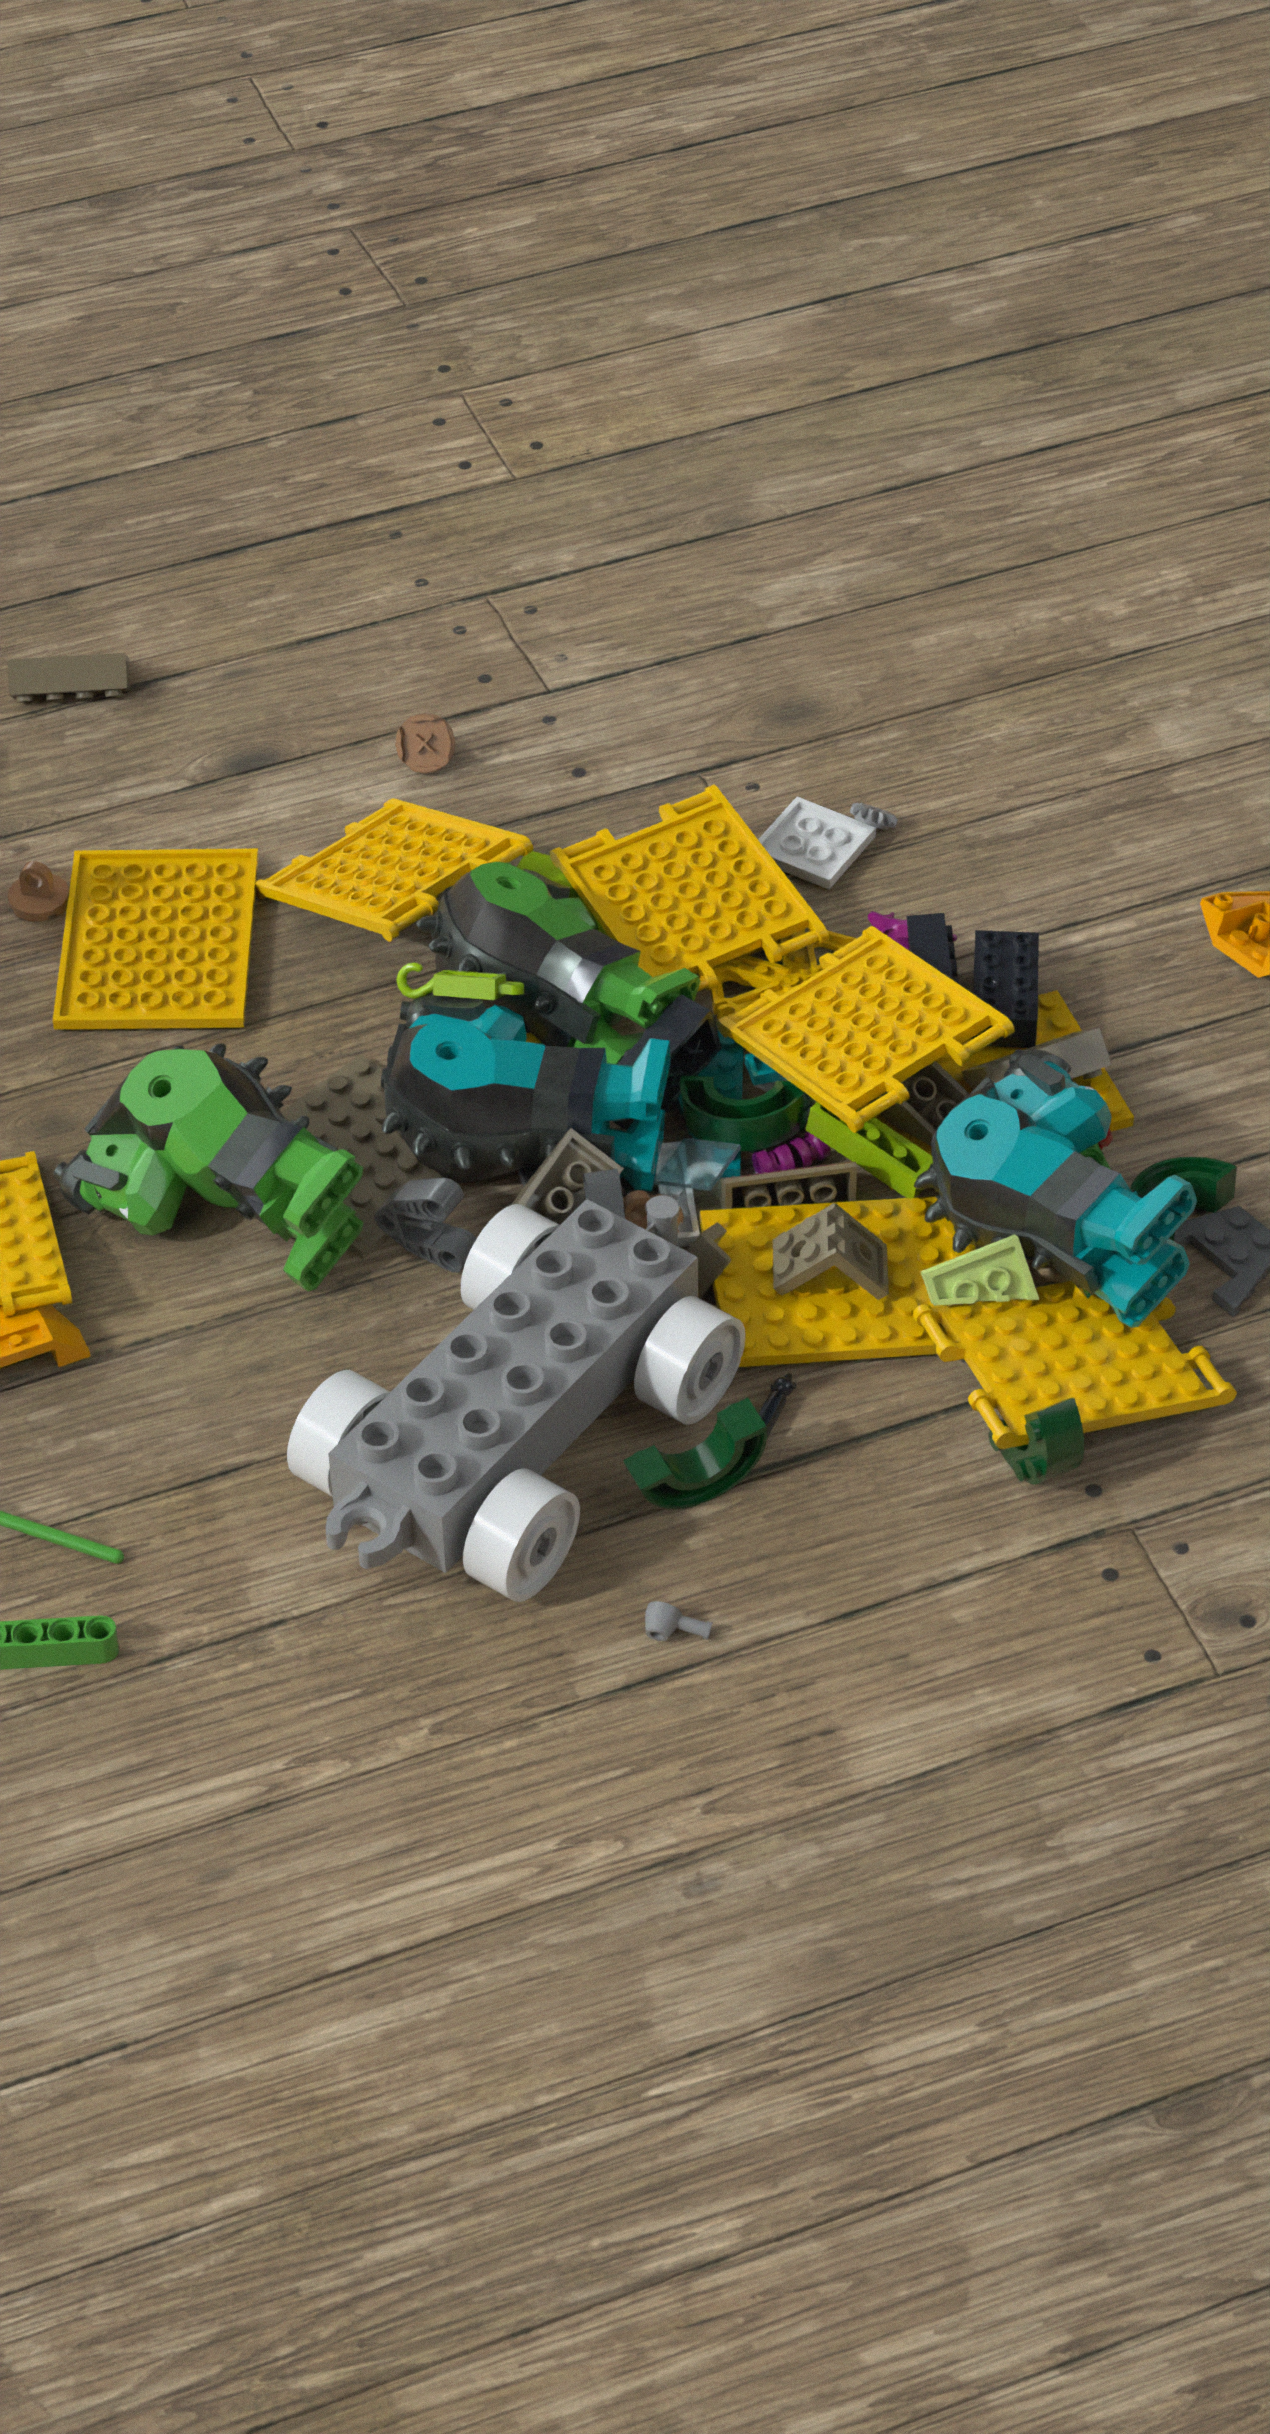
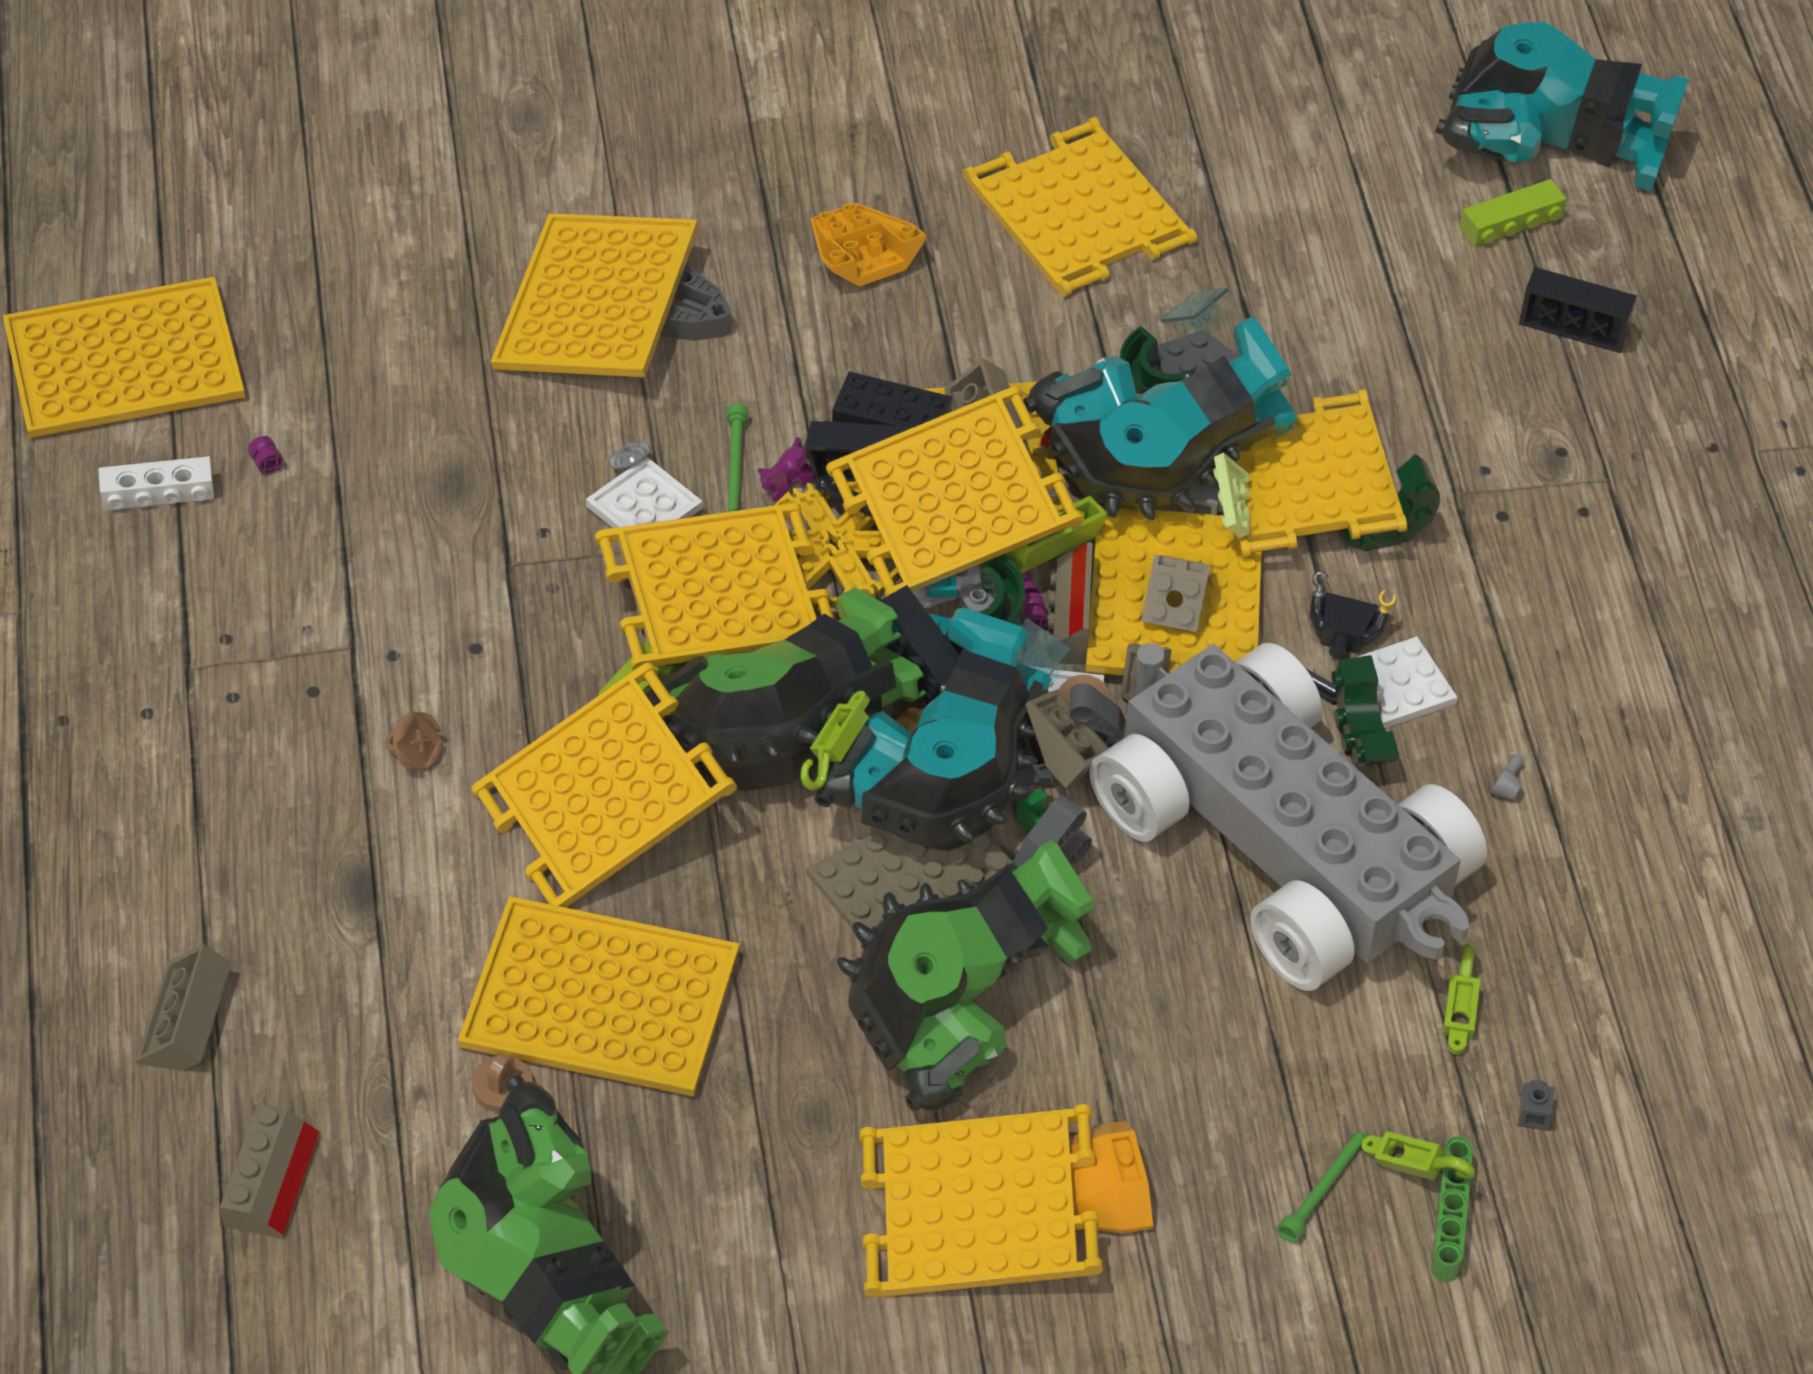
camera: 80 degrees left, 5 degrees up
none -> yellow plate [3,277,245,438]
none -> white brick [98,456,214,511]
none -> magenta wheel [248,436,284,474]
none -> yellow plate [491,213,699,377]
none -> dark grey connector [660,266,731,341]
none -> bright green piece [726,404,748,512]
none -> green panel [1016,789,1047,833]
none -> black torso [1309,571,1397,659]
none -> white plate [1358,636,1458,729]
none -> lime piece [1362,1131,1476,1181]
none -> lime piece [1442,944,1480,1055]
none -> dark grey brick [1518,1080,1554,1131]

